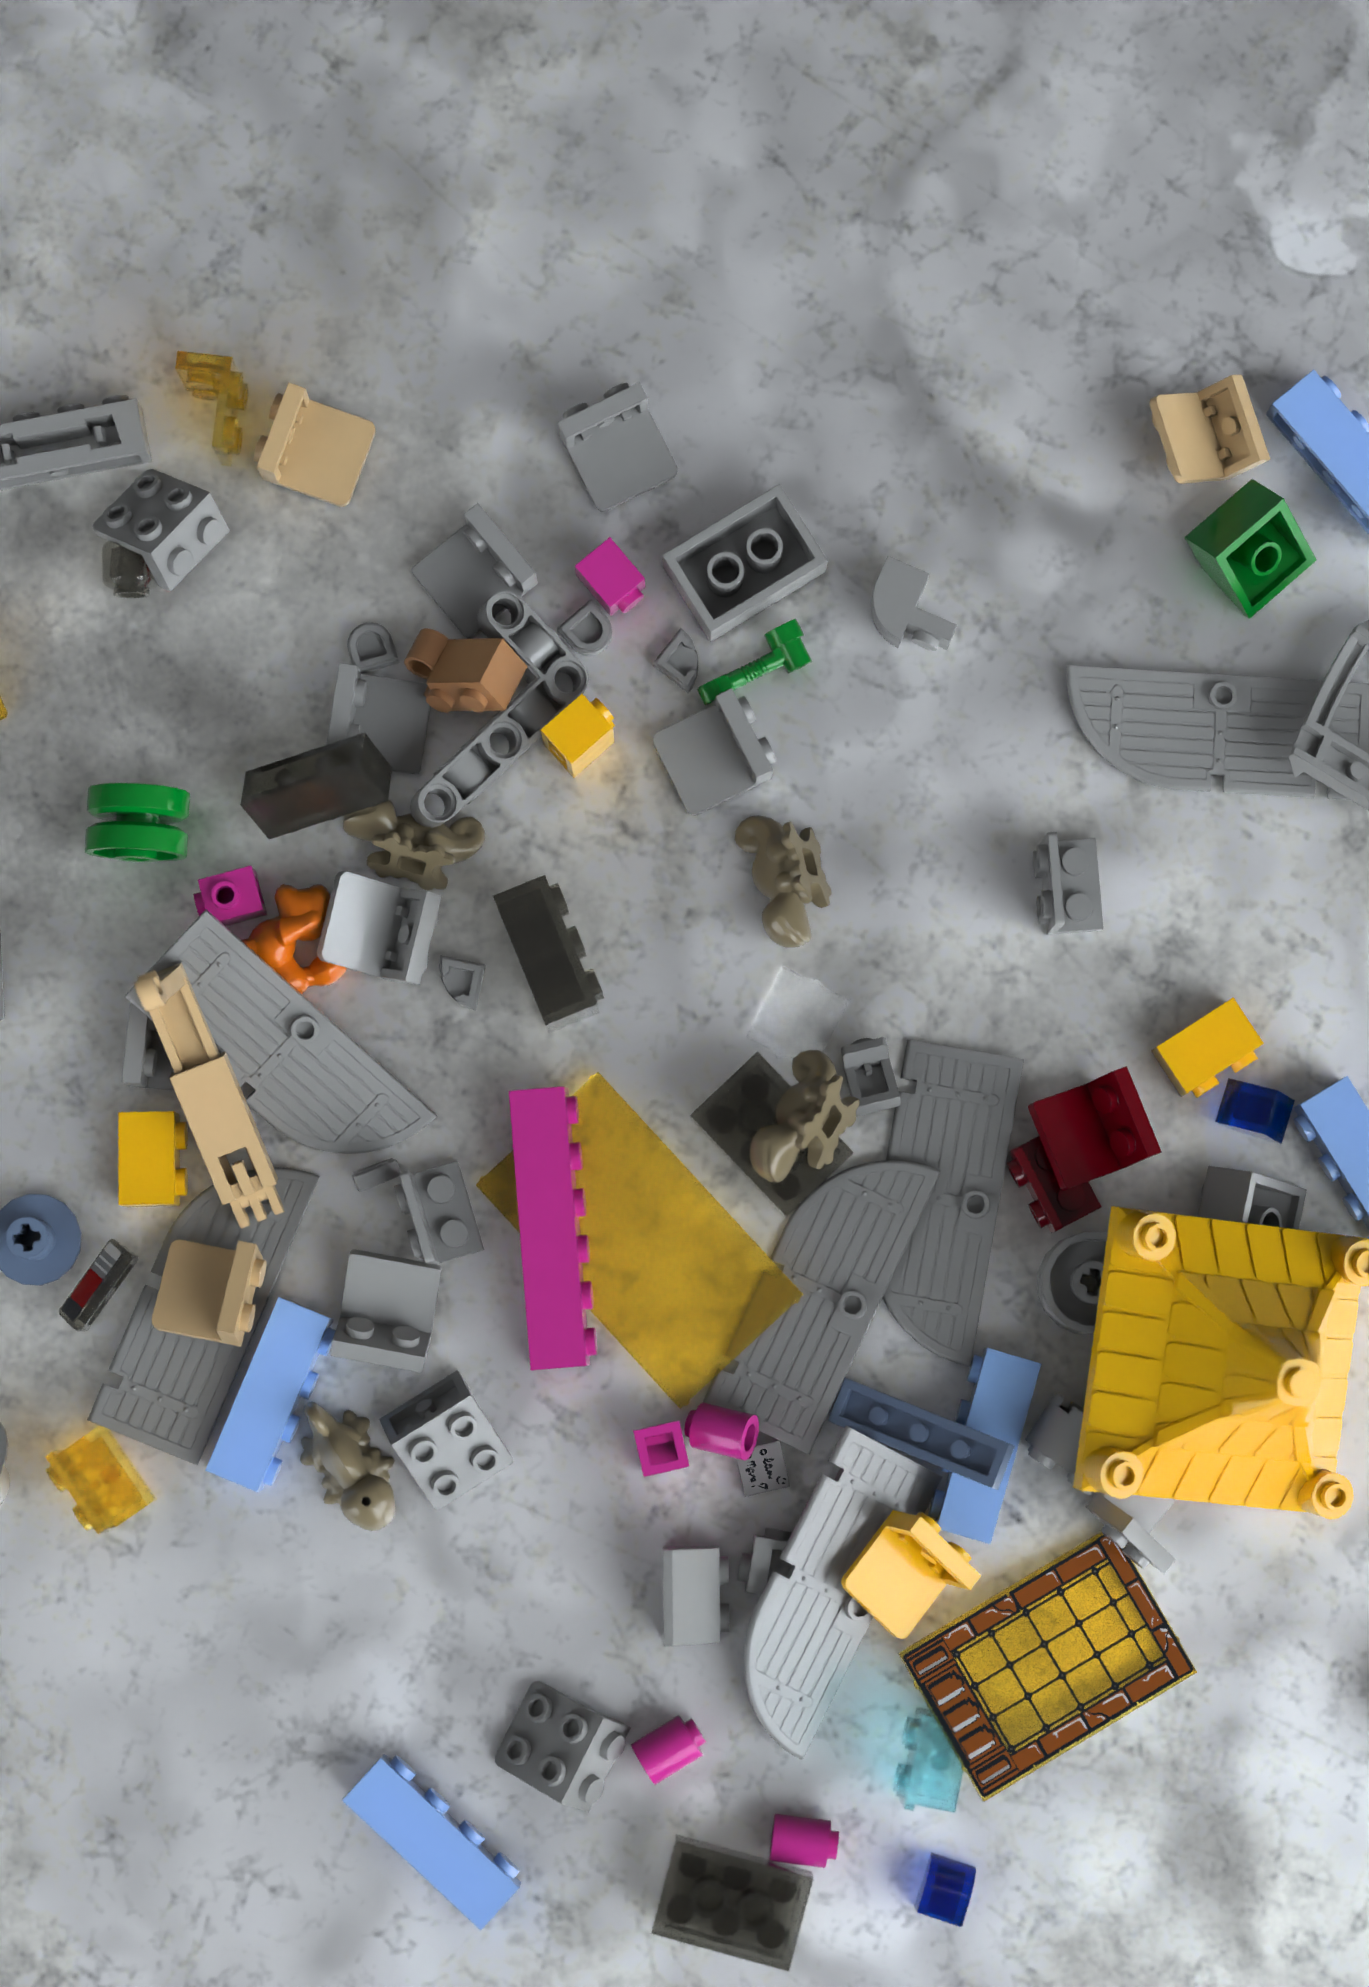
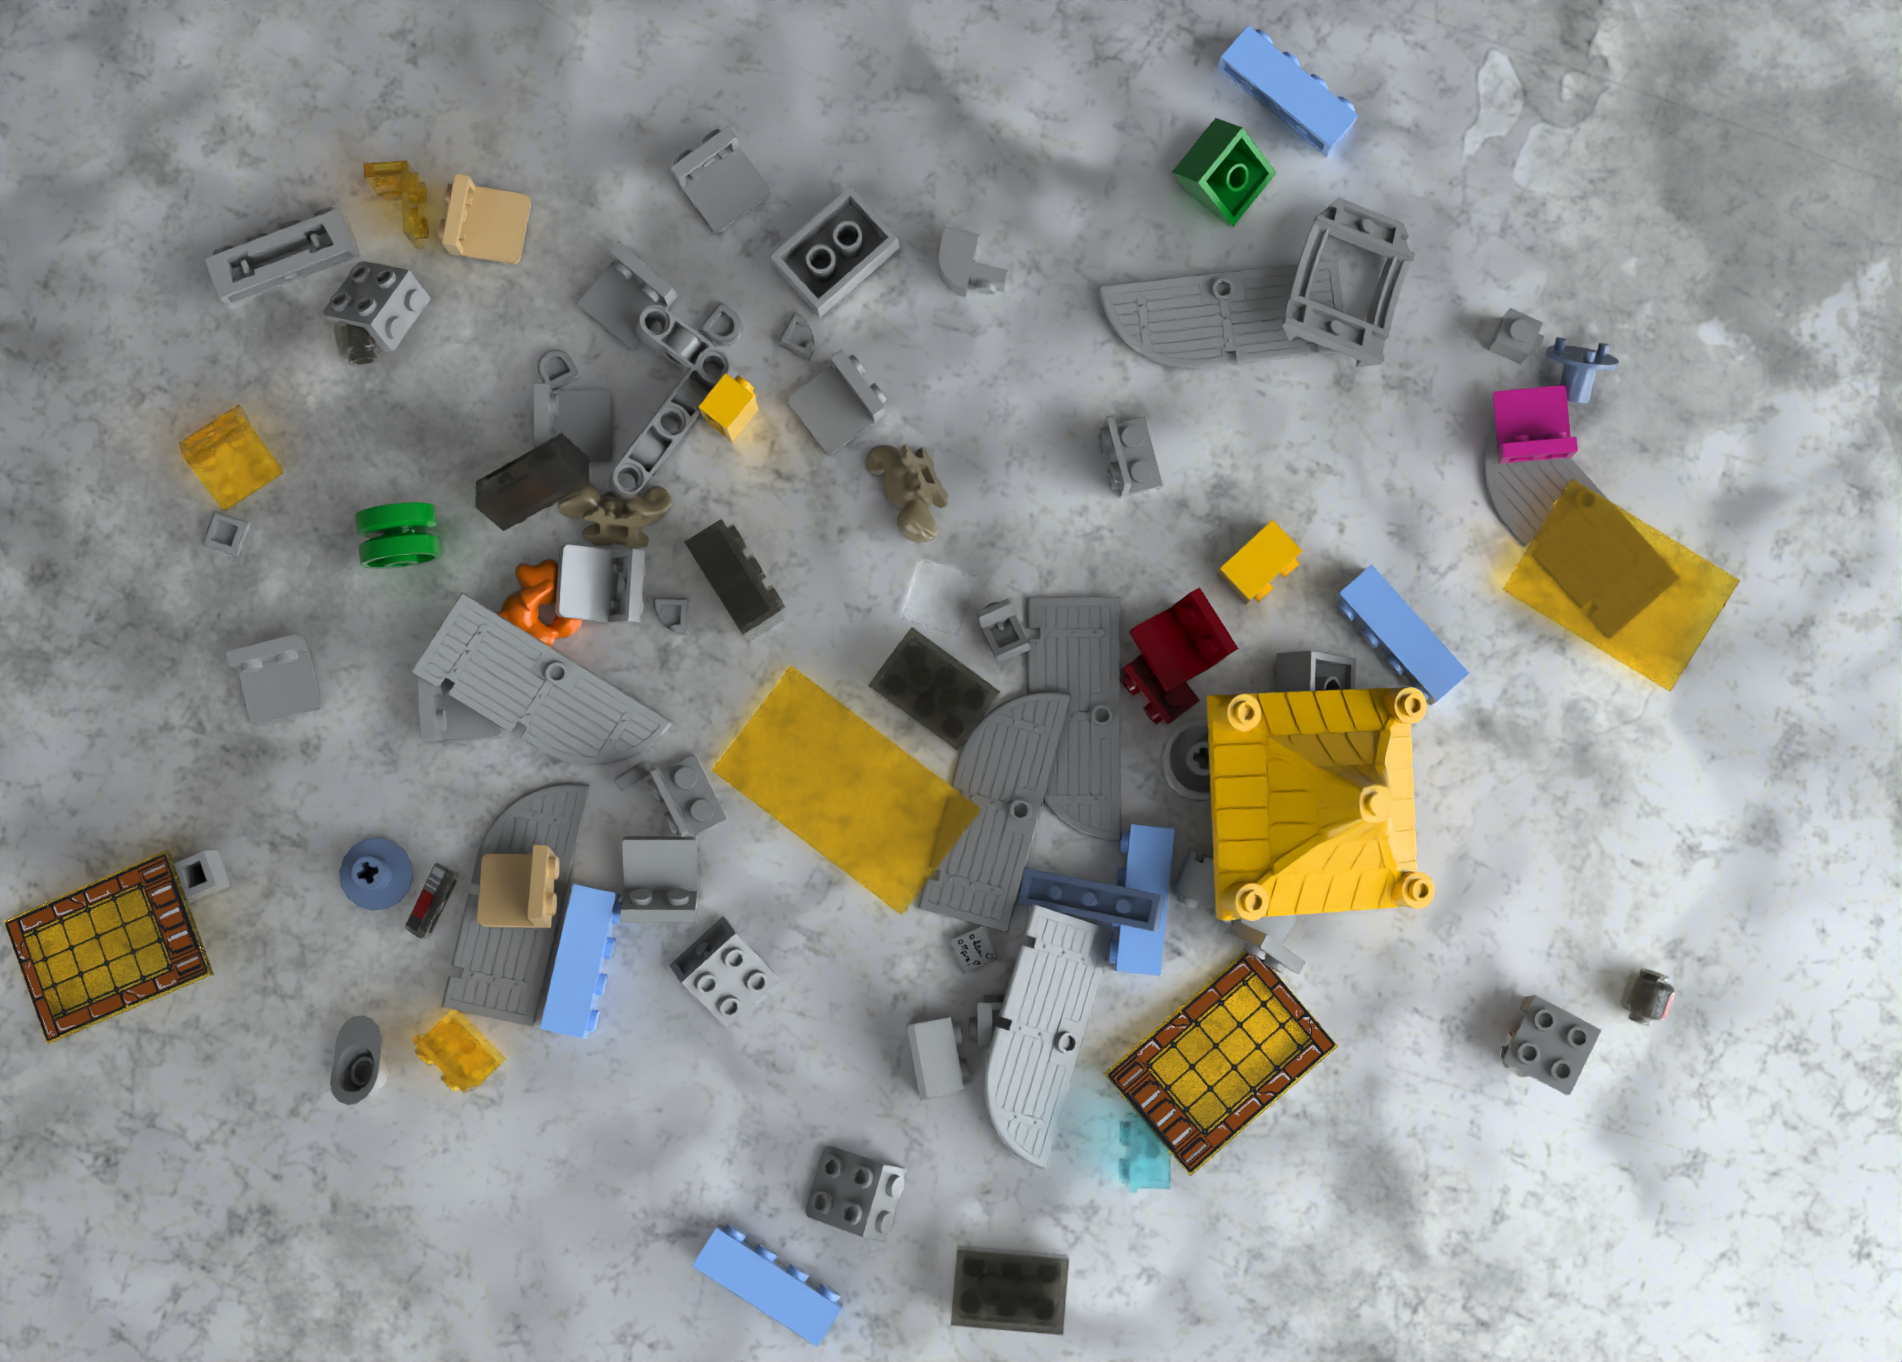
camera: 10 degrees left, 0 degrees up
yellow brick [118,1111,188,1207] -> none
tan hinge [134,962,285,1229] -> none
dark pink brick [193,865,268,926] -> none
dark tan animal [300,1402,395,1531] -> none
medium nougat hinge [404,628,528,713] -> none
dark pink brick [509,1086,597,1370] -> none
dark pink brick [575,537,646,616] -> none
dark pink brick [631,1715,706,1785] -> none
dark pink brick [633,1421,690,1477] -> none
dark pink brick [684,1402,759,1460] -> none
green brick [697,619,812,705] -> none
dark tan animal [750,1050,860,1182] -> none
dark pink brick [769,1814,839,1868] -> none
yellow bracket [841,1510,981,1639] -> none
clear blue brick [914,1852,976,1927] -> none
tan bracket [1149,375,1271,484] -> none
clear blue brick [1215,1078,1295,1144] -> none

